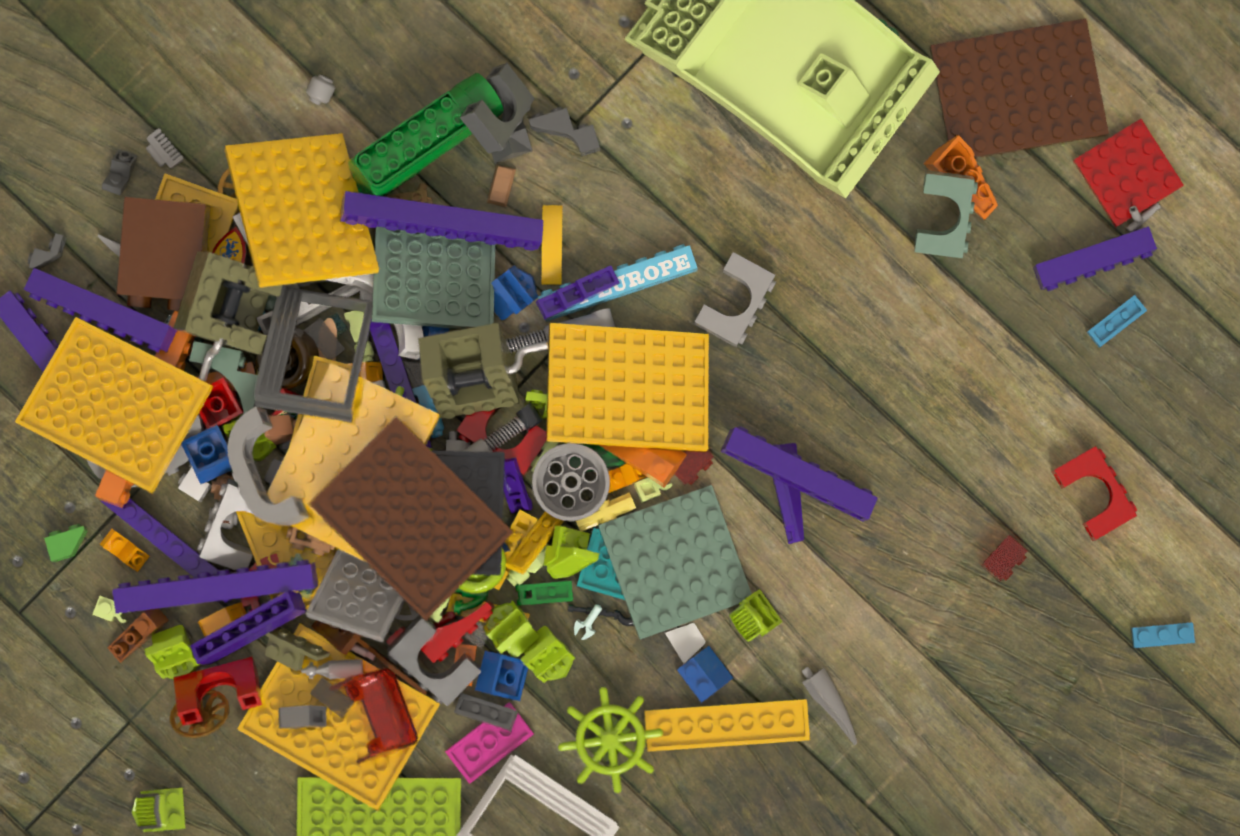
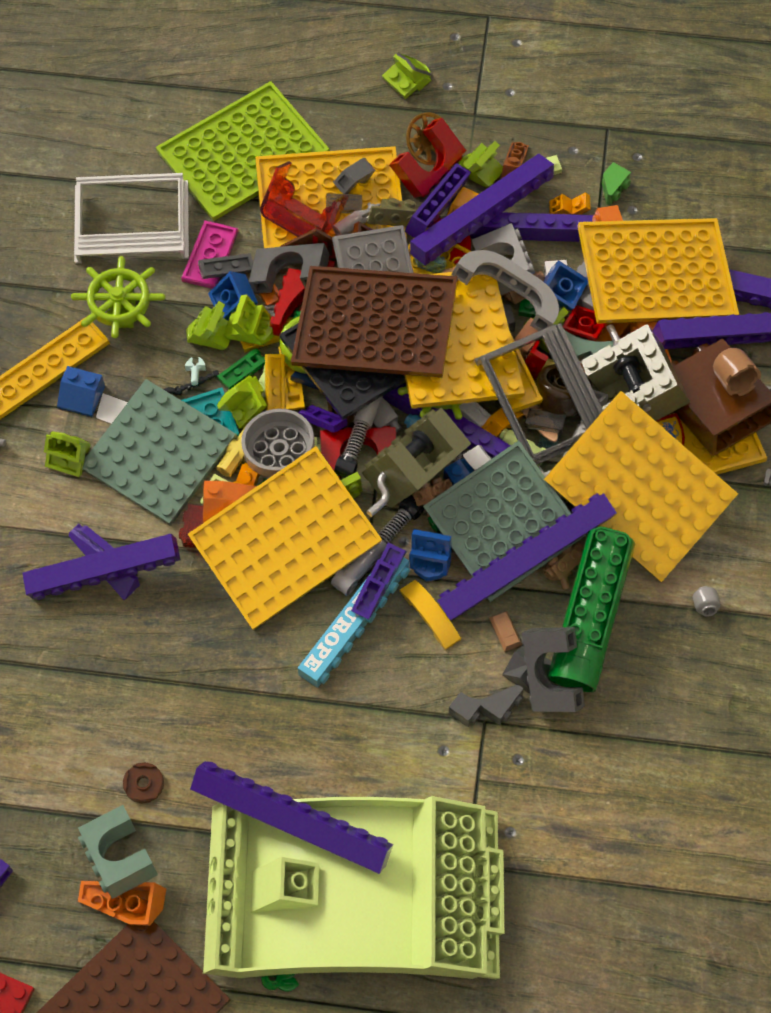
camera: 145 degrees right, 20 degrees down
light grey arch [694,252,776,347] -> none
none -> reddish brown tile [123,762,164,804]
none -> dark purple brick [190,761,394,874]
none -> medium nougat cylinder [713,348,761,396]

